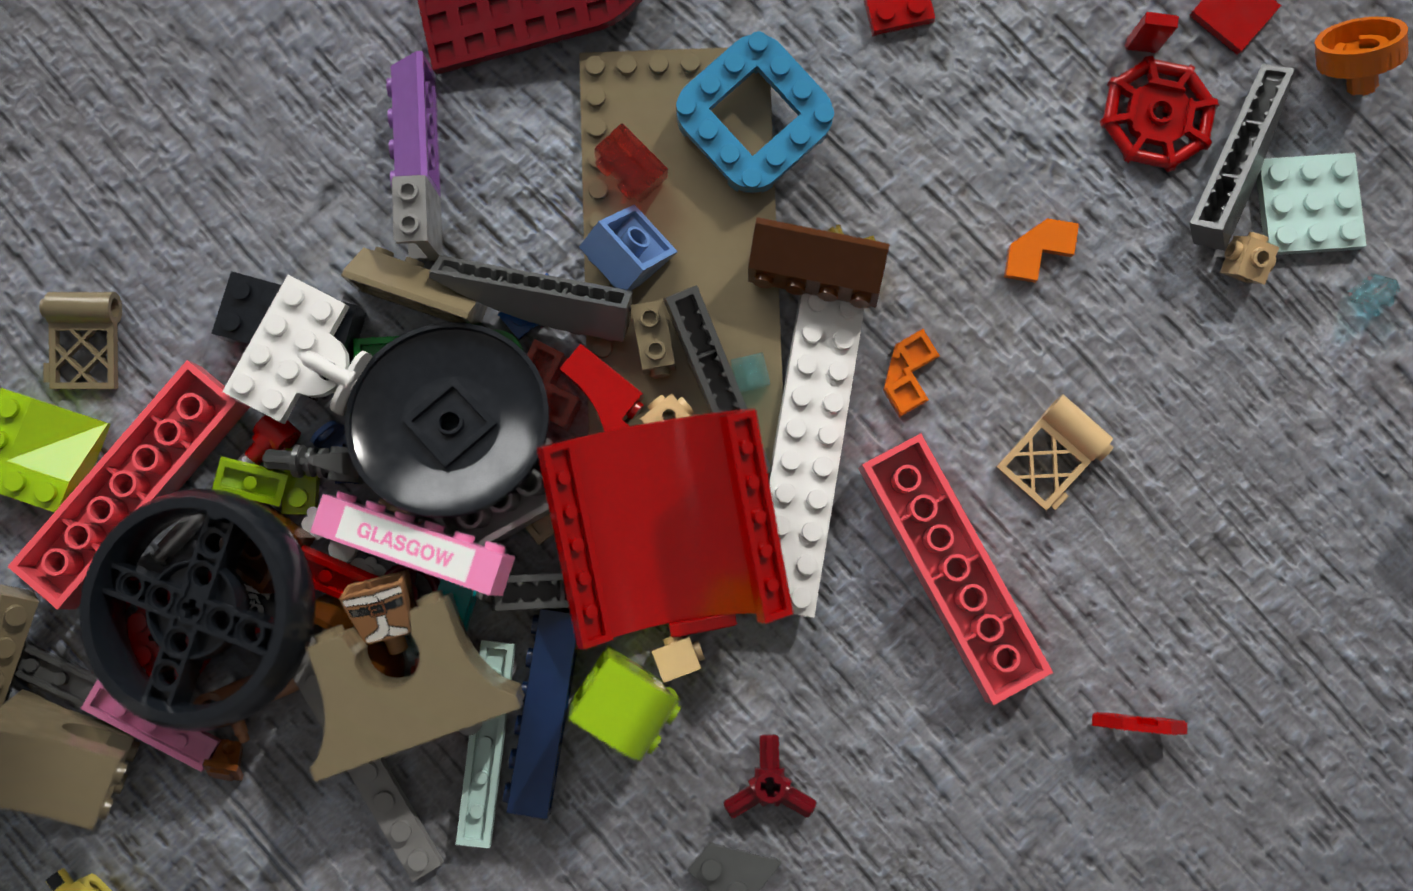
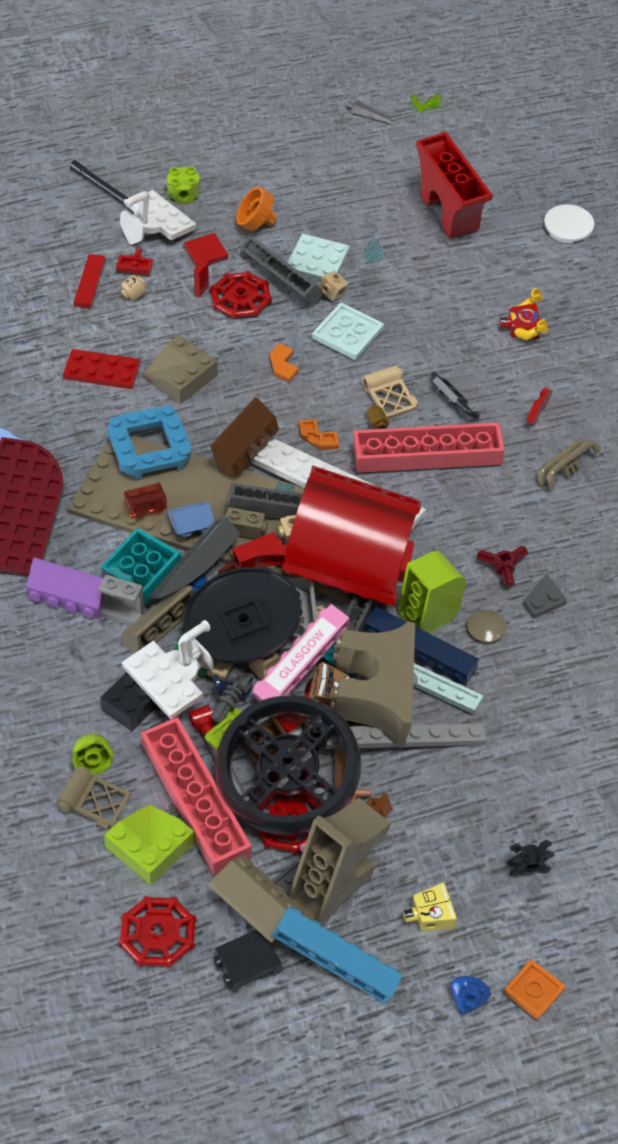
camera: 70 degrees left, 30 degrees down
none -> lime cylinder [72,733,114,775]
none -> teal slope [100,528,182,606]
none -> dark tan slope [143,334,218,405]
none -> light aqua plate [312,302,384,360]
none -> pearl gold brick [367,405,389,429]
none -> black plate [431,371,480,419]
none -> dark tan dish [467,610,506,645]
none -> torso [499,288,548,341]
none -> dark tan piece [537,439,600,488]

